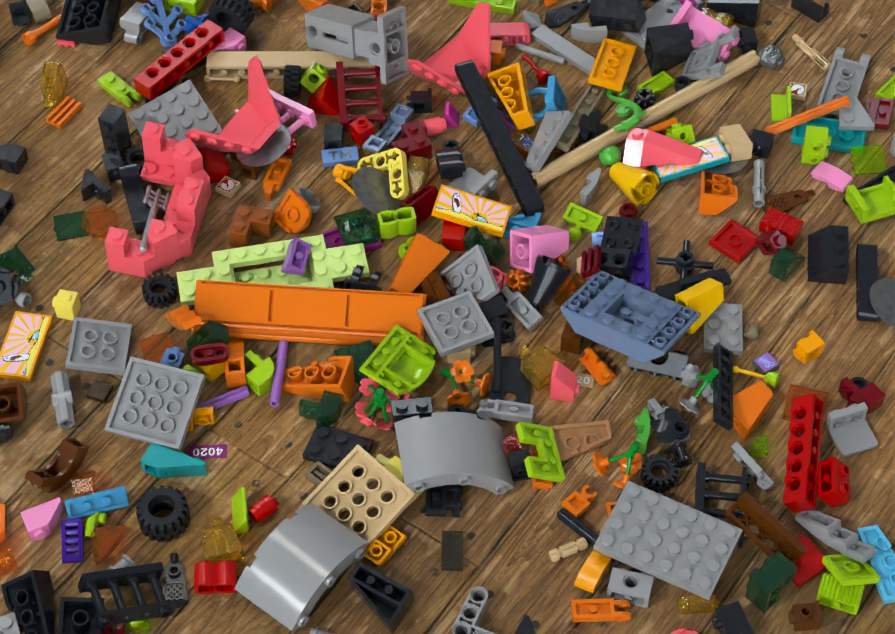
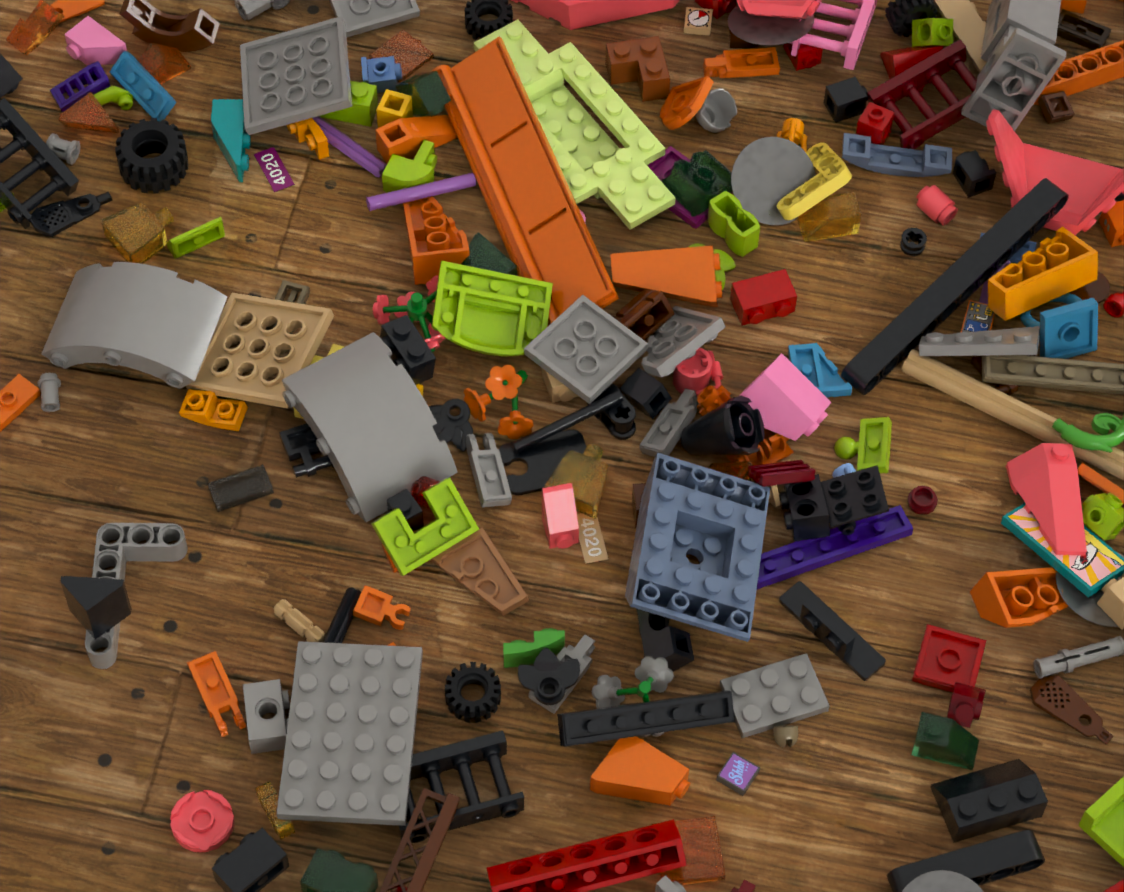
camera: 65 degrees right, 5 degrees up
dark brown tile [86,379,114,404] -> none
orange slope [164,304,203,331] -> none
dark red plate [190,343,230,366] -> none
red brick [194,560,238,594] -> none
red brick [248,494,279,524] -> none
medium lavender slope [281,237,312,276] -> none
clear green brick [299,390,344,426] -> none
black plate [302,423,374,477] -> none
medium blue tile [321,146,359,168] -> none
black plate [342,264,383,291] -> none
black wedge [348,562,415,634] -> none
dark red brick [391,119,432,166] -> none
dark red brick [399,185,439,225] -> none
tile [431,184,512,238] -> none
black brick [435,148,466,179] -> none
dark pink slope [445,102,460,127] -> none
light grey bracket [448,167,498,198] -> none
clear green brick [462,226,506,266] -> none
light orange slope [574,551,612,593] -> none
black plate [579,110,608,143] -> none
orange hinge [579,347,617,386] -> none
light grey slope [580,167,601,207] -> none
orange plant [592,441,643,489] -> none
bright green piece [599,145,622,167] -> none
yellow cone [609,162,659,206] -> none
black bar [656,240,714,279] -> none
black bush [669,442,693,469] -> none
yellow slope [675,278,724,334] -> none
light grey hinge [731,442,775,492] -> none
hinge [733,366,780,388] -> none
clear neon green tile [748,435,769,456] -> none
red brick [759,207,804,246] -> none
light orange brick [793,330,825,365] -> none

